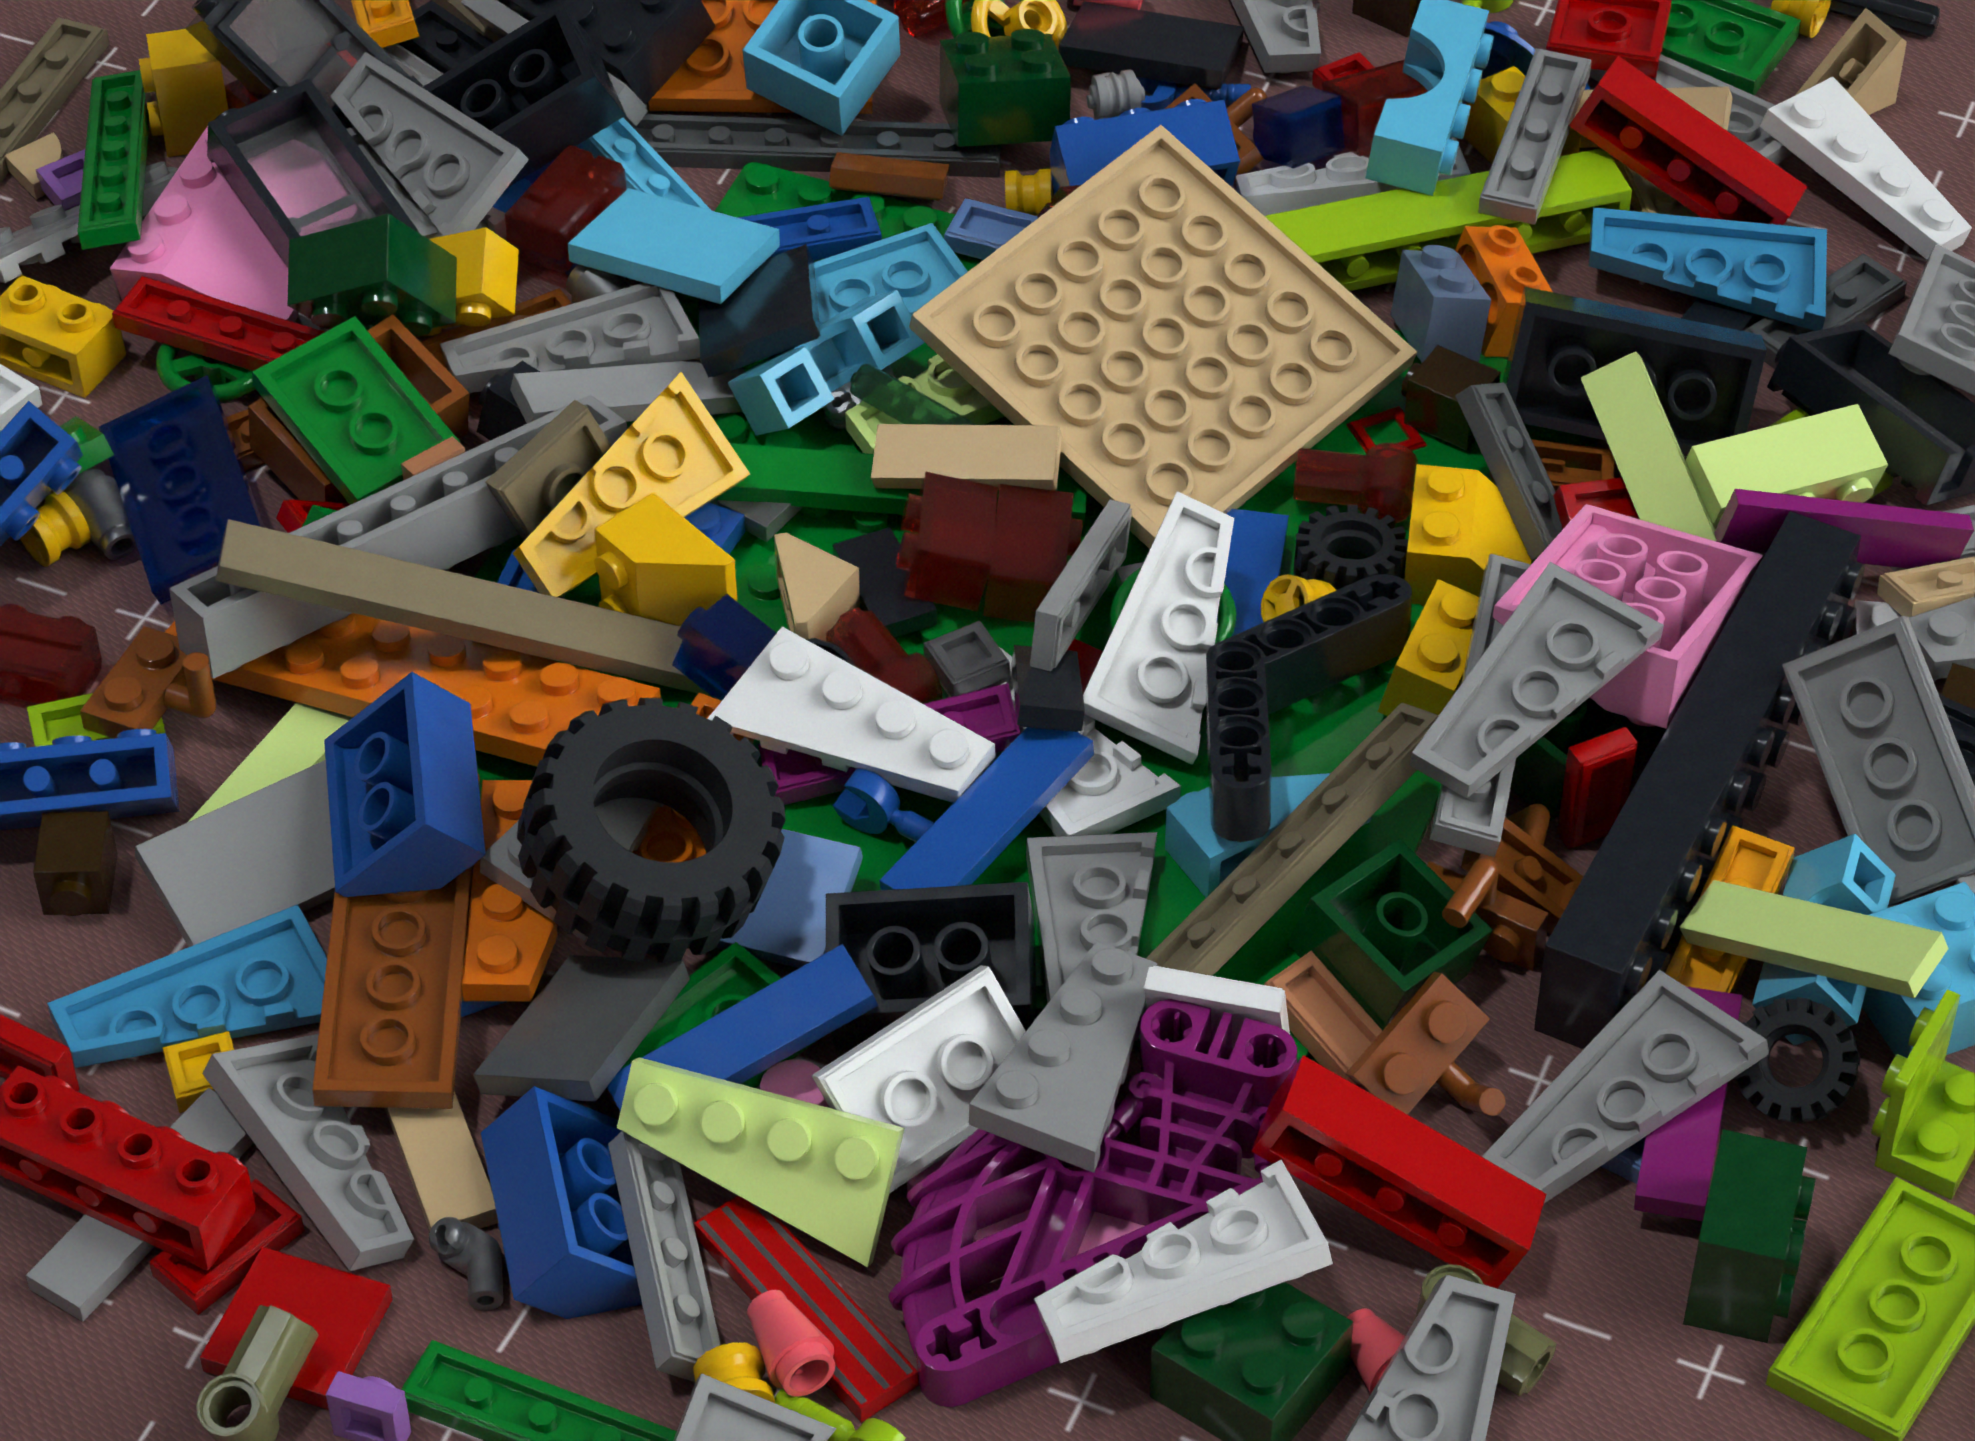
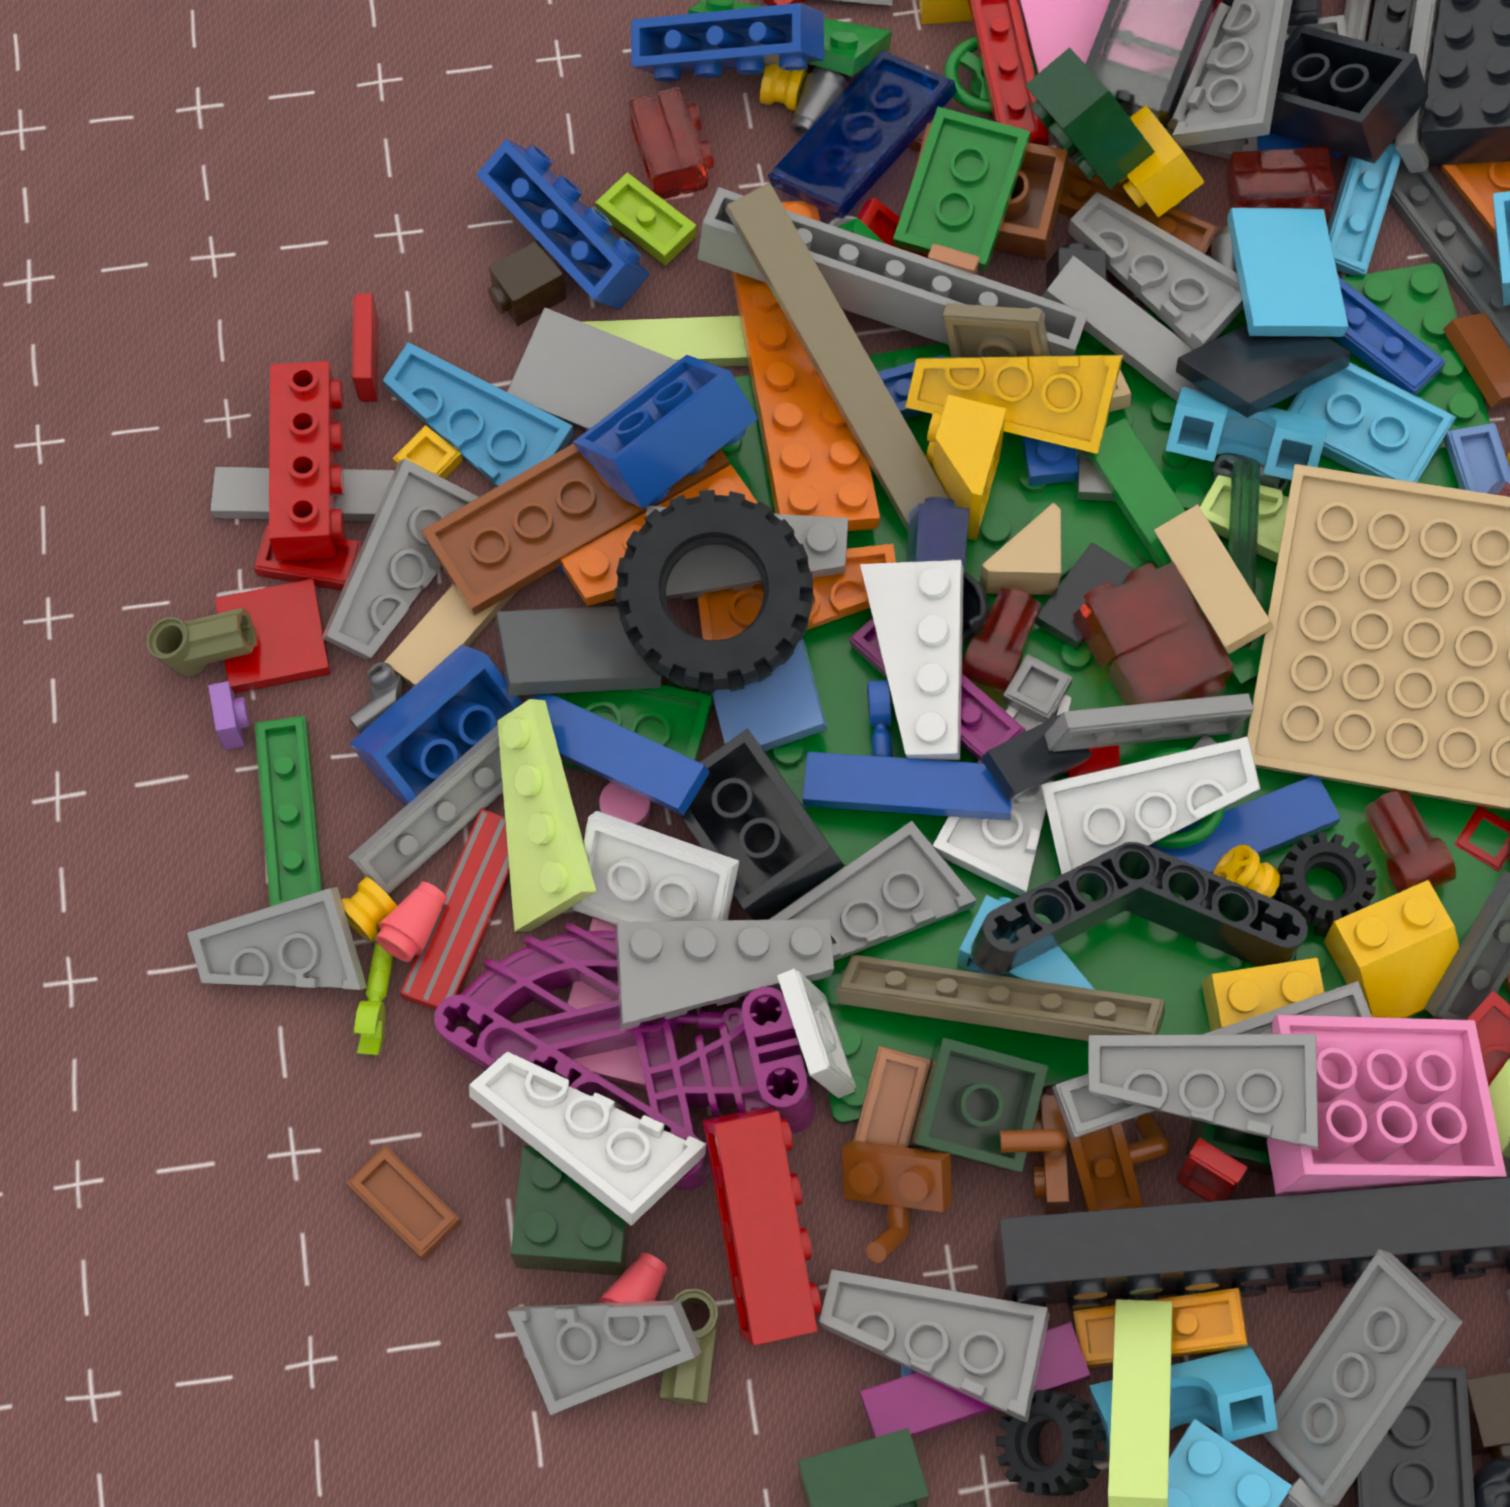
camera: 60 degrees right, 20 degrees up
dark orange plate [80,626,216,738] -> none

